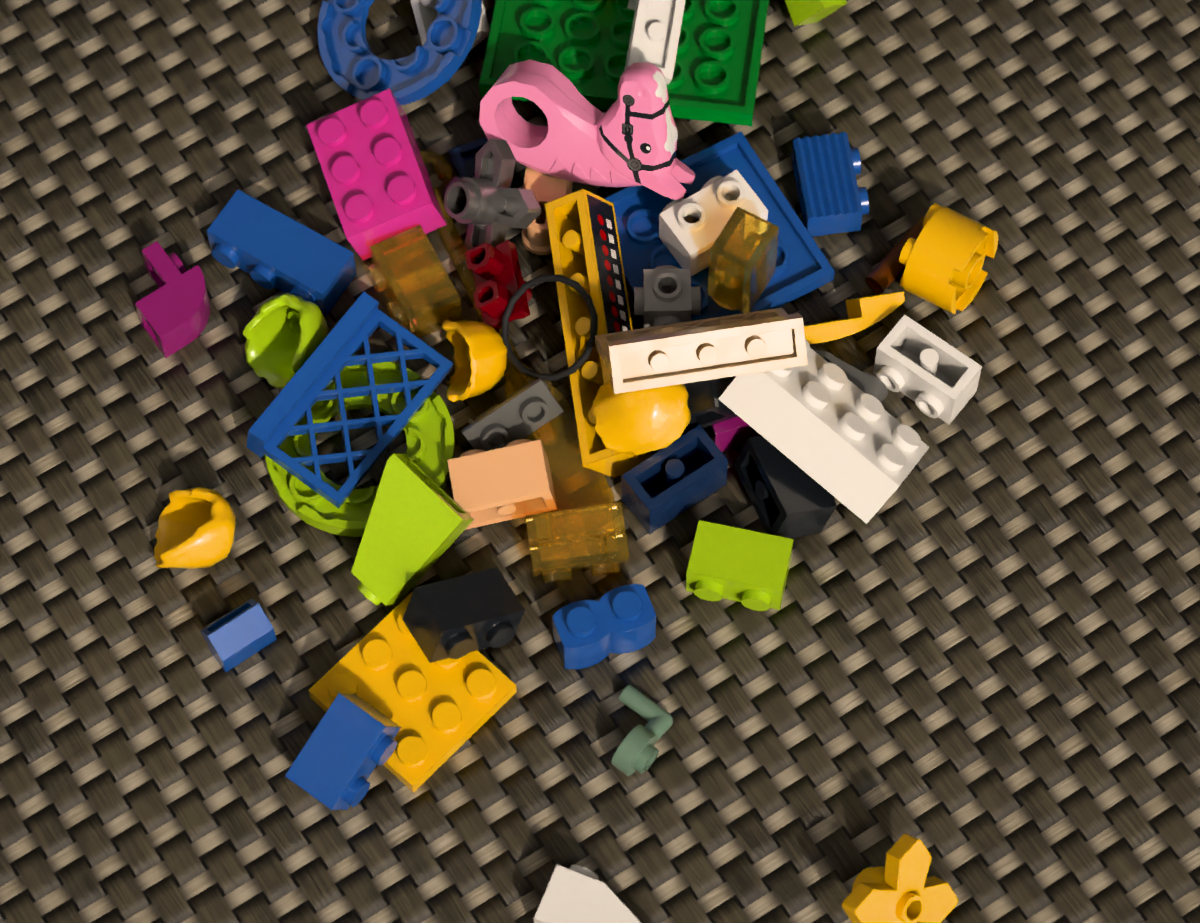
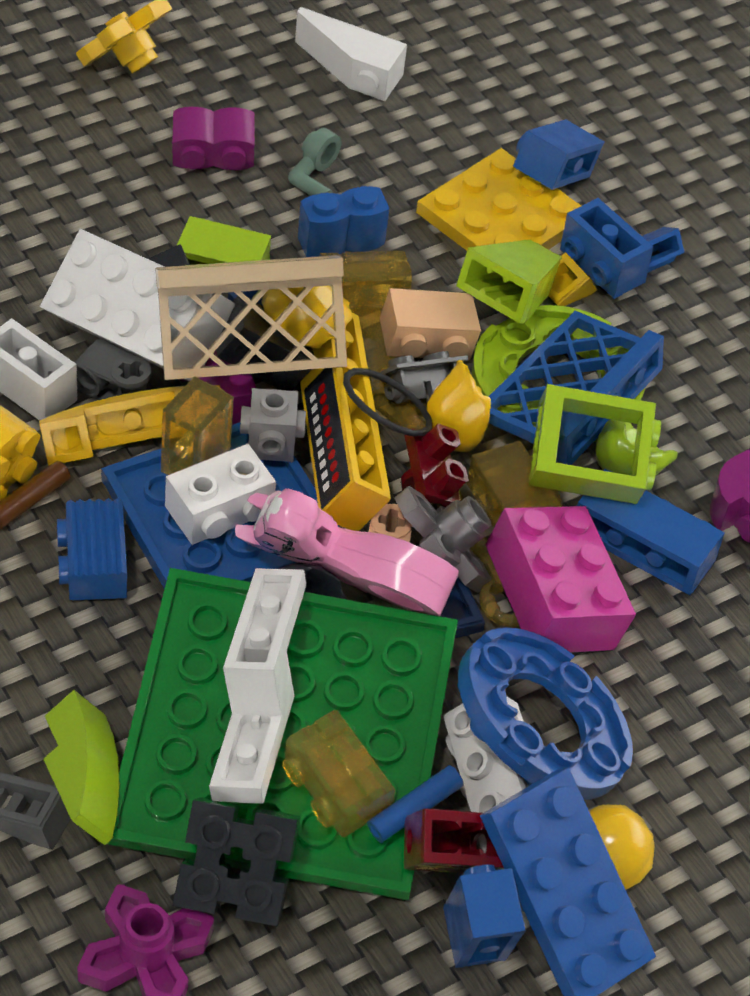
camera: 175 degrees right, 15 degrees down
yellow hair [154,487,236,569] -> none
black brick [402,567,525,663] -> none
none -> magenta brick [172,107,254,170]
none -> lime window [528,384,661,504]
none -> yellow slope [549,252,597,306]
none -> blue brick [560,198,654,299]

